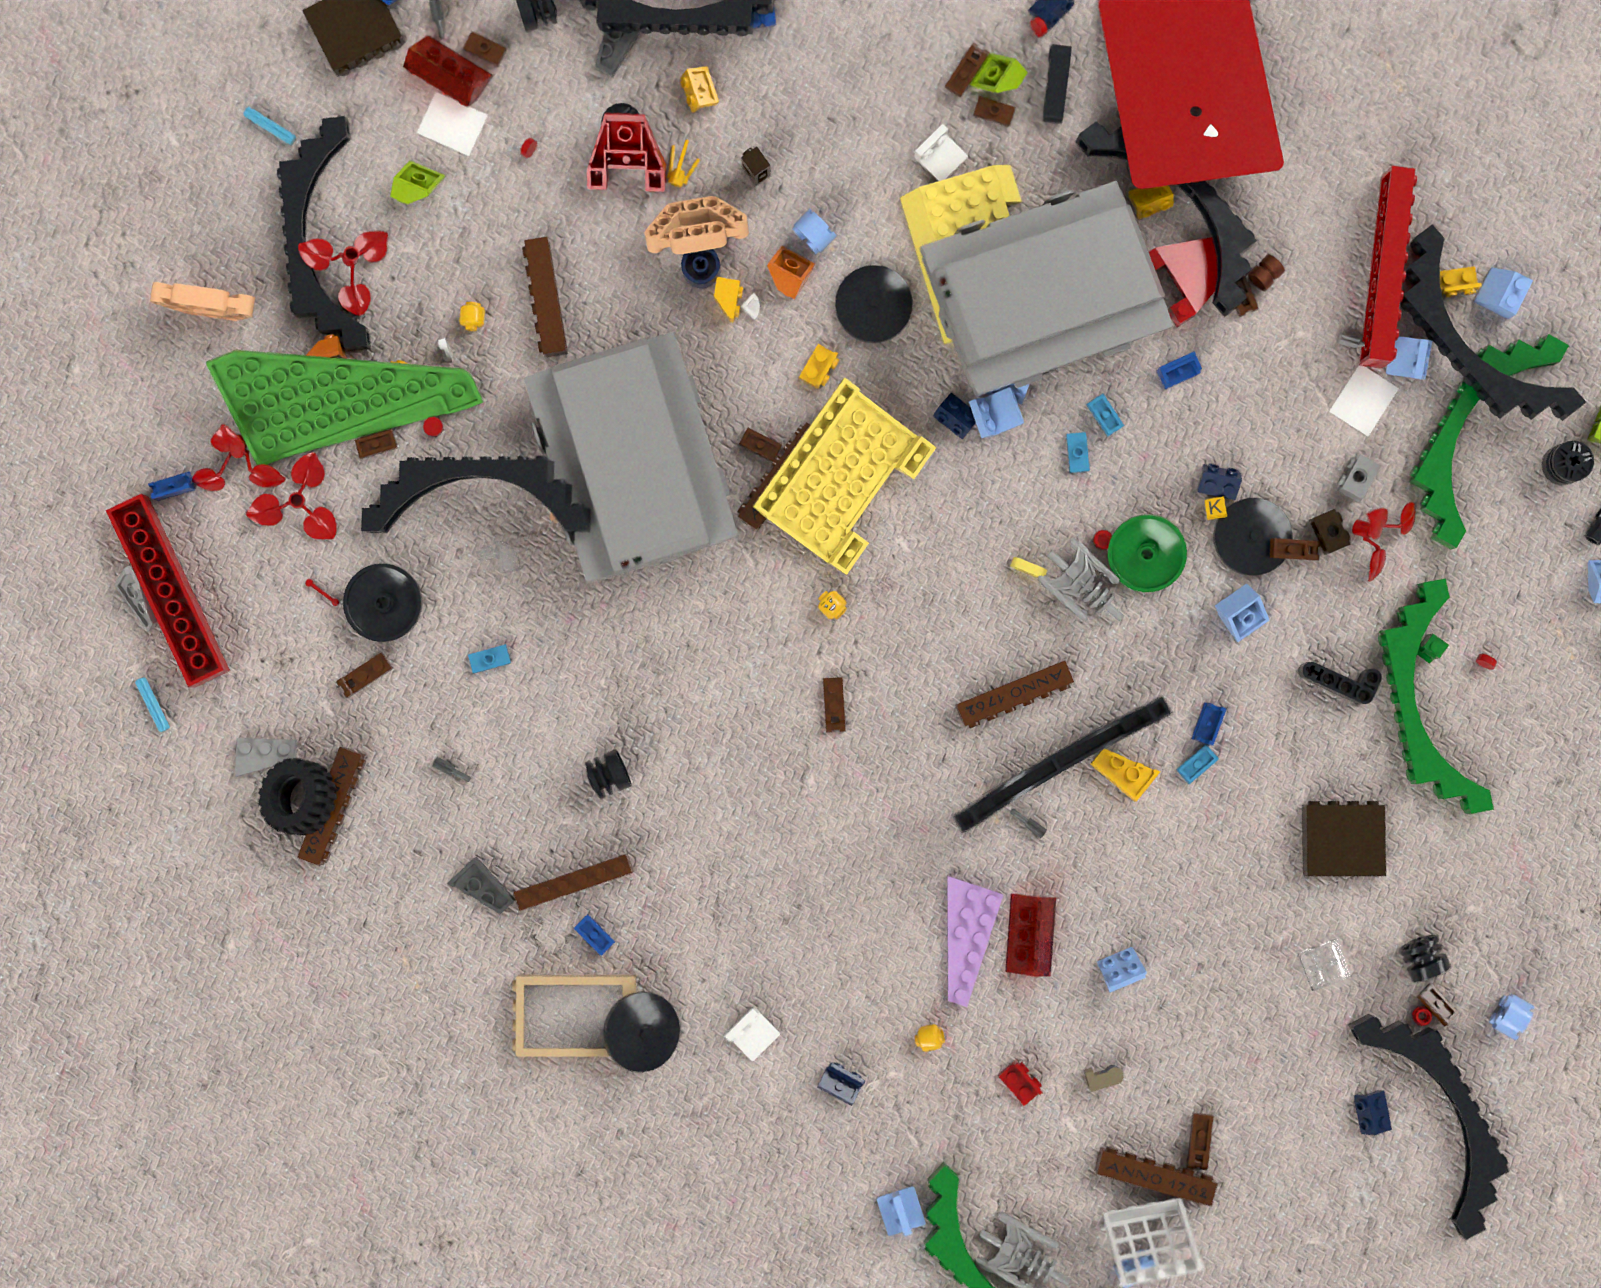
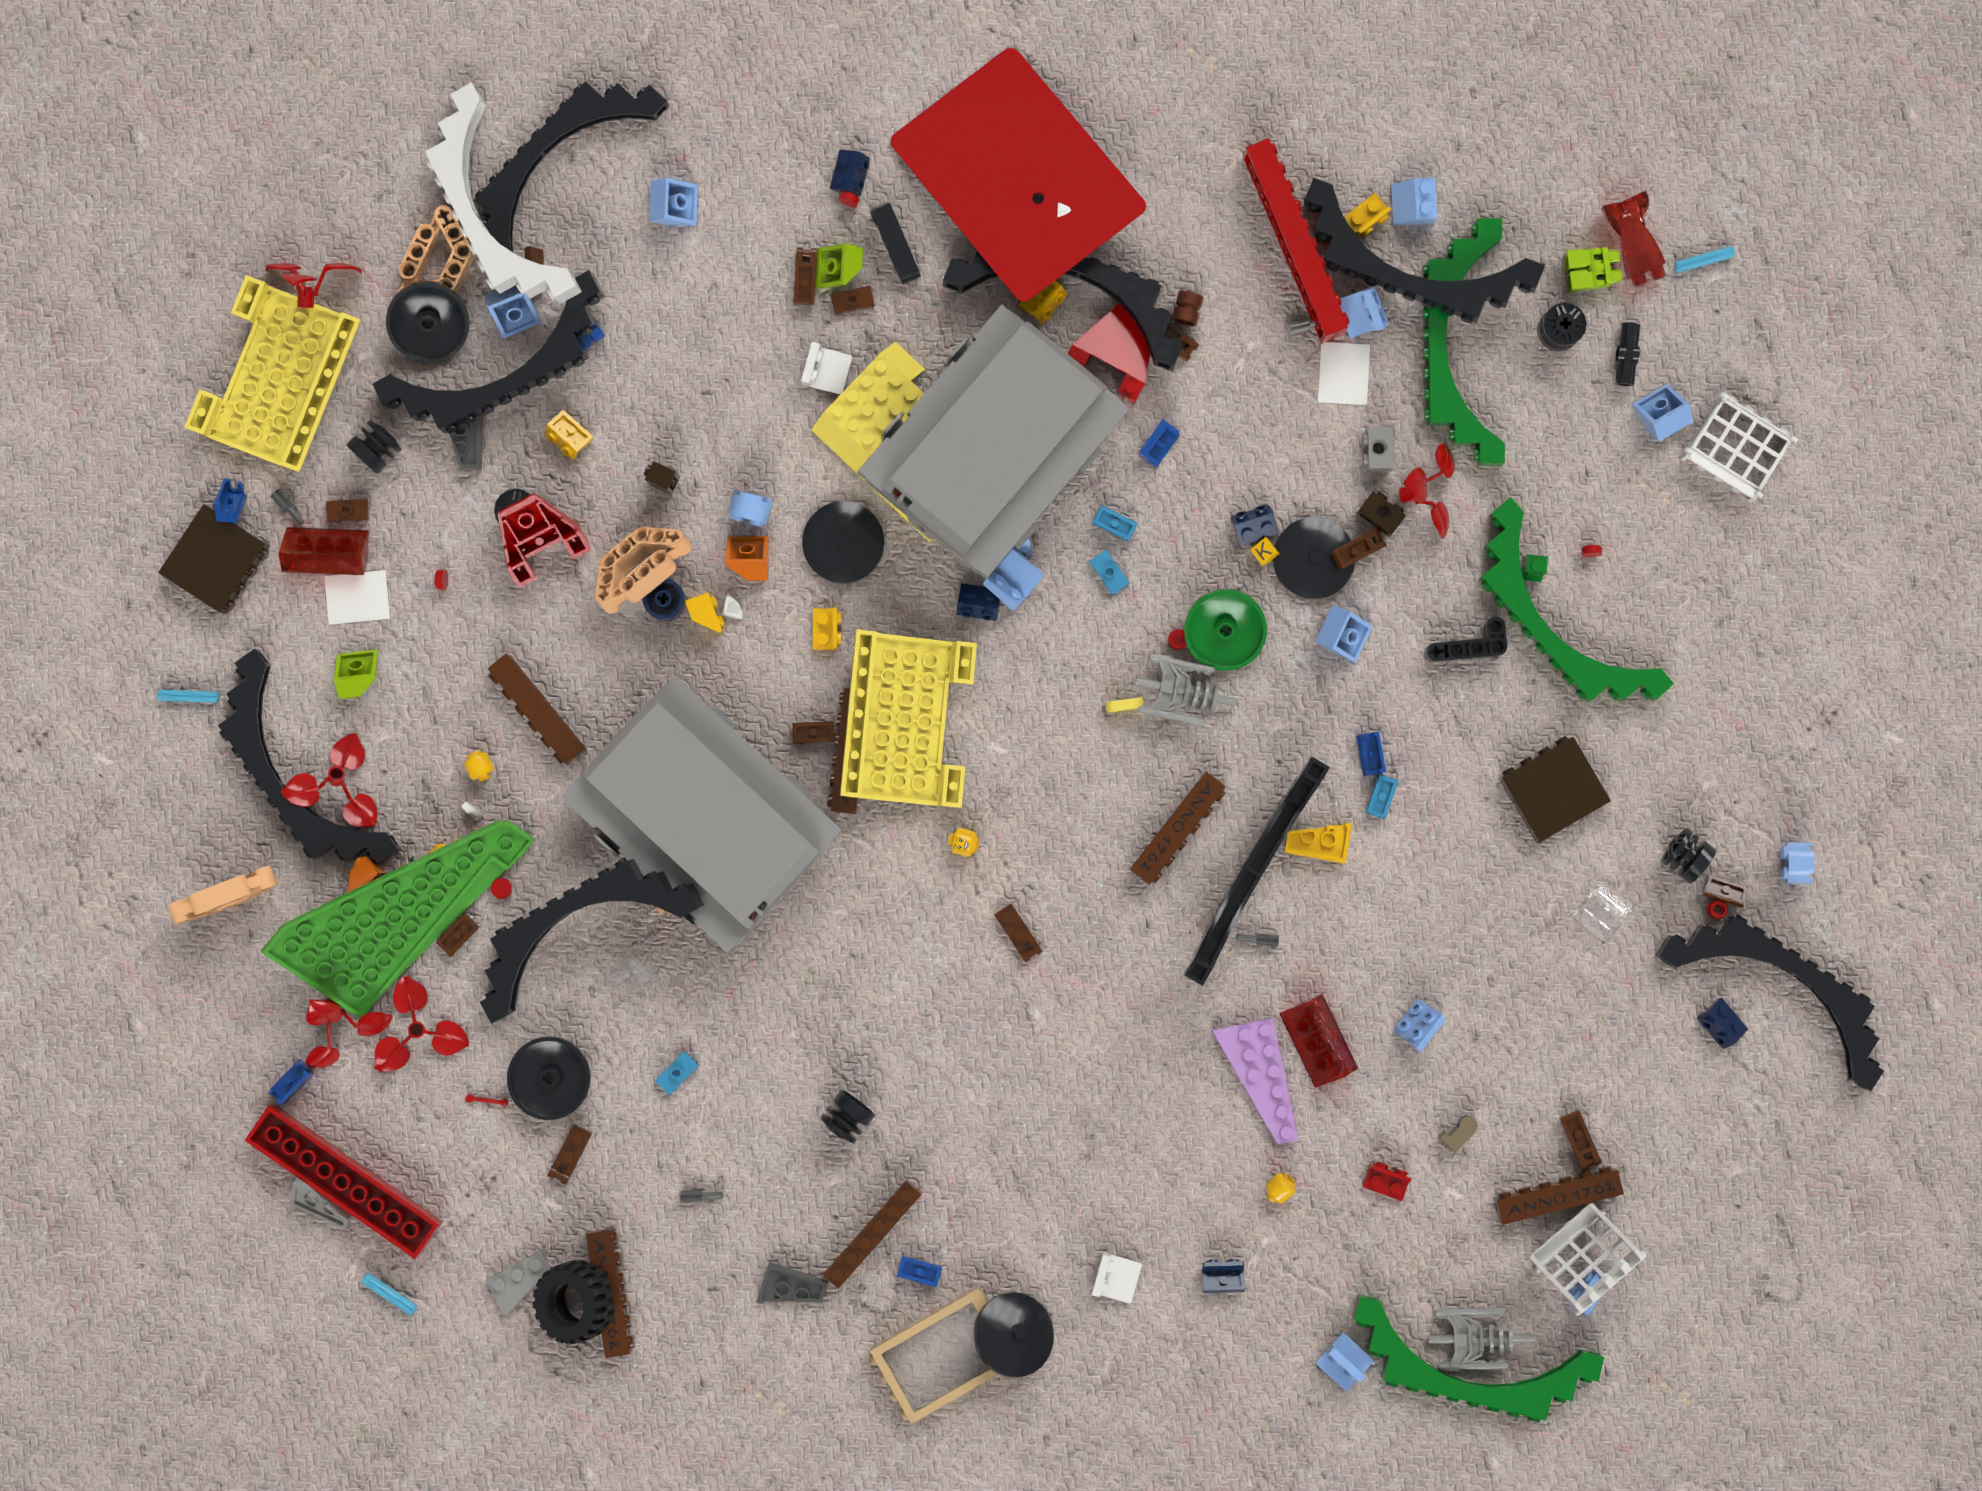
camera: 25 degrees left, 0 degrees up
yellow plant [666,139,700,188] -> none

